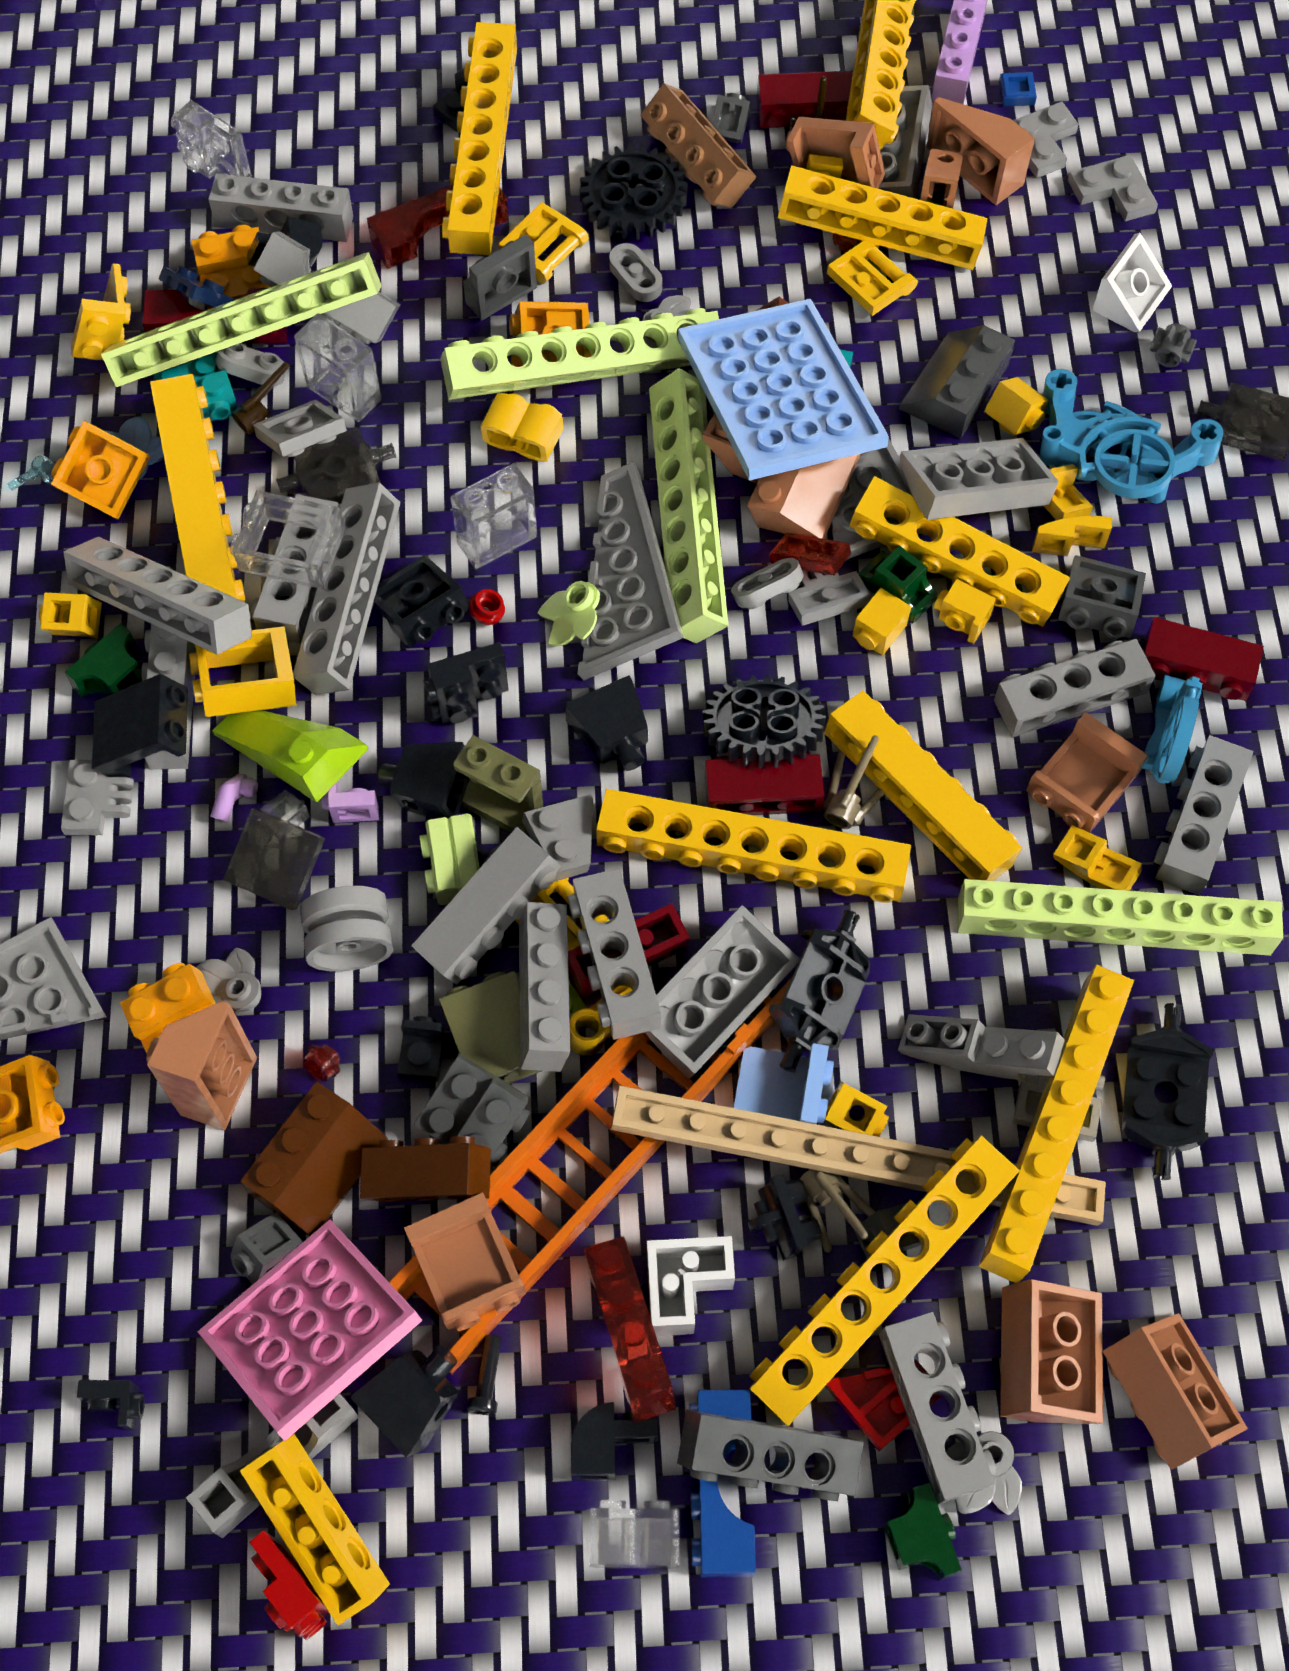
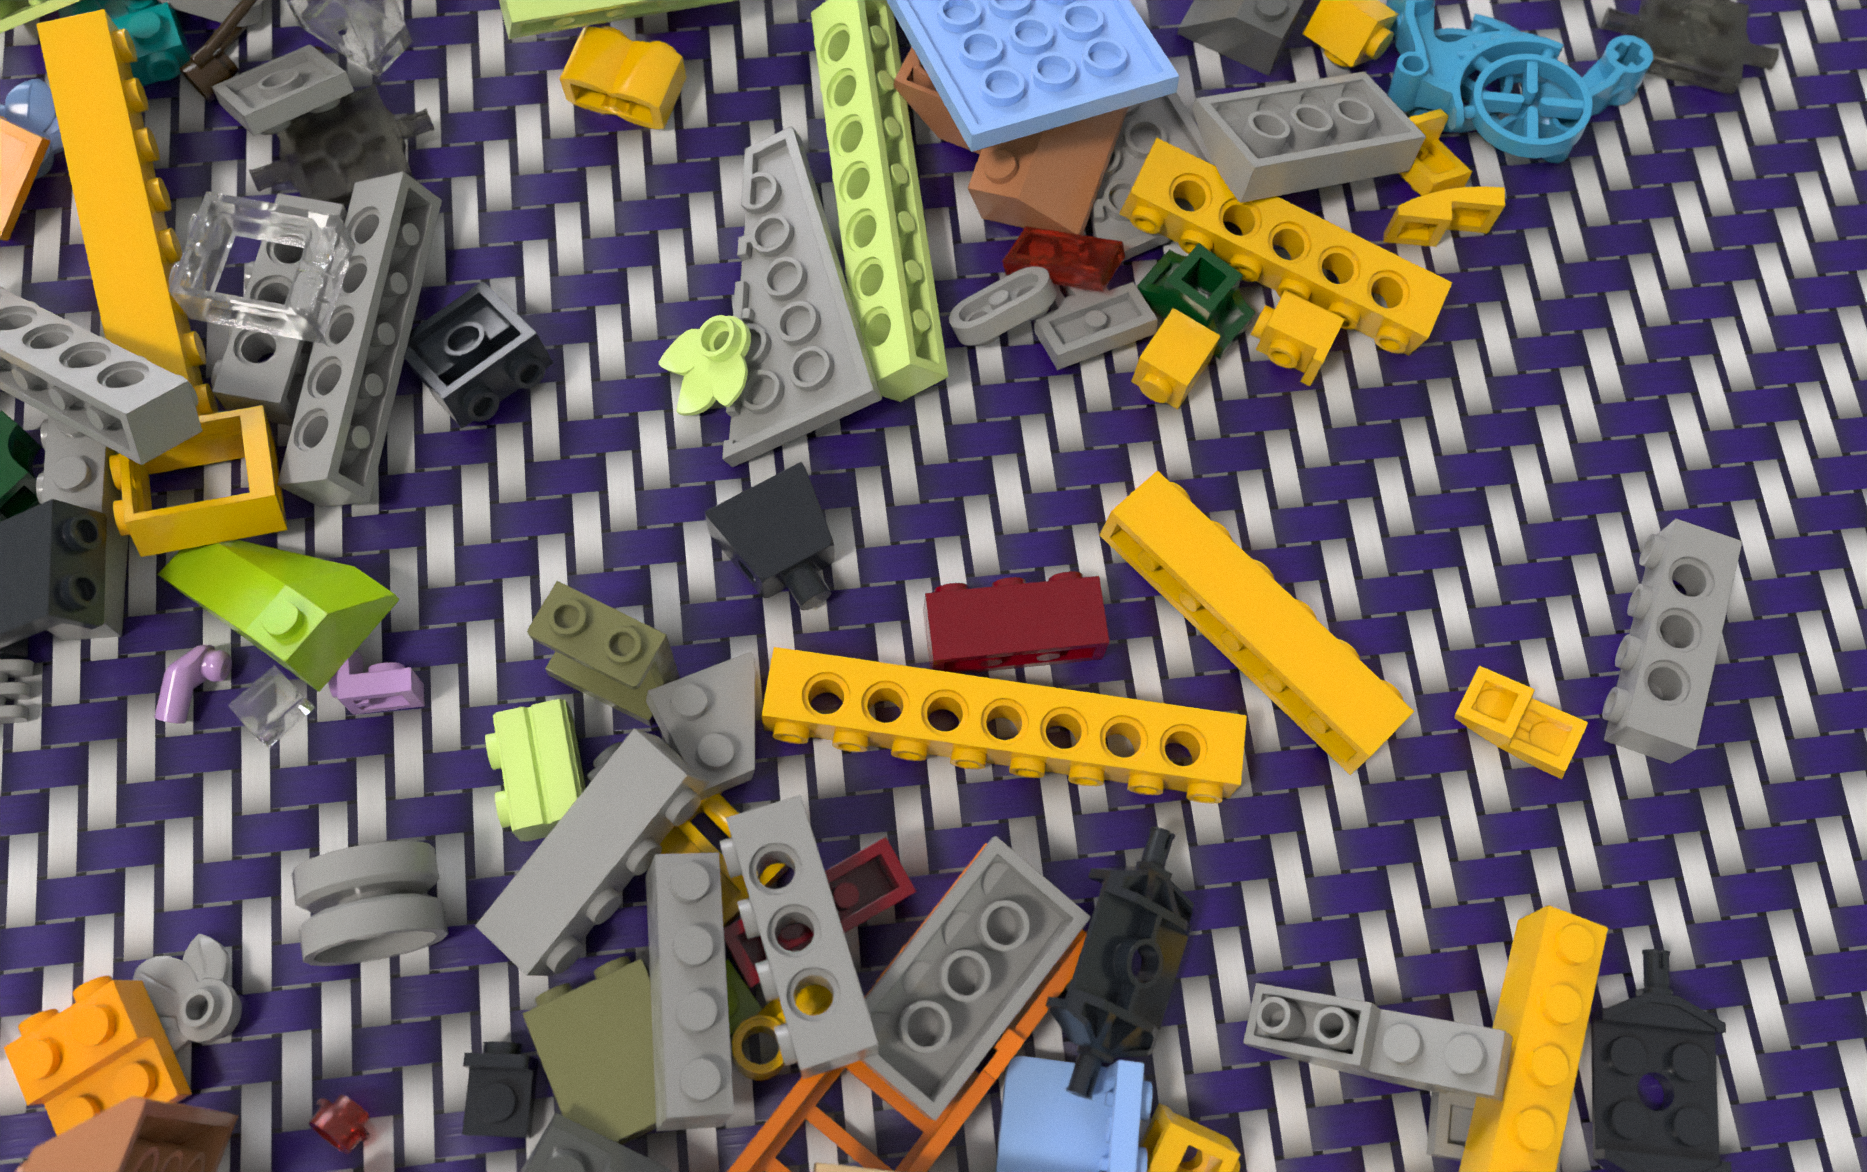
camera: 10 degrees left, 5 degrees up
clear smoke plate [224,808,325,910] -> none
black torso [378,742,470,819] -> none
black plate [423,642,509,725] -> none
clear window [451,463,537,570] -> none
red plate [468,589,505,625] -> none
black gear [703,675,826,769] -> none
dark tan plant [822,735,884,829] -> none
yellowish green brick [957,879,1283,956] -> none
light grey brick [994,639,1156,738] -> none
nougat panel [1026,712,1148,833] -> none
dark grey plate [1058,555,1146,639] -> none
dark red brick [1142,617,1264,701] -> none
dark azure piece [1142,675,1203,783] -> none

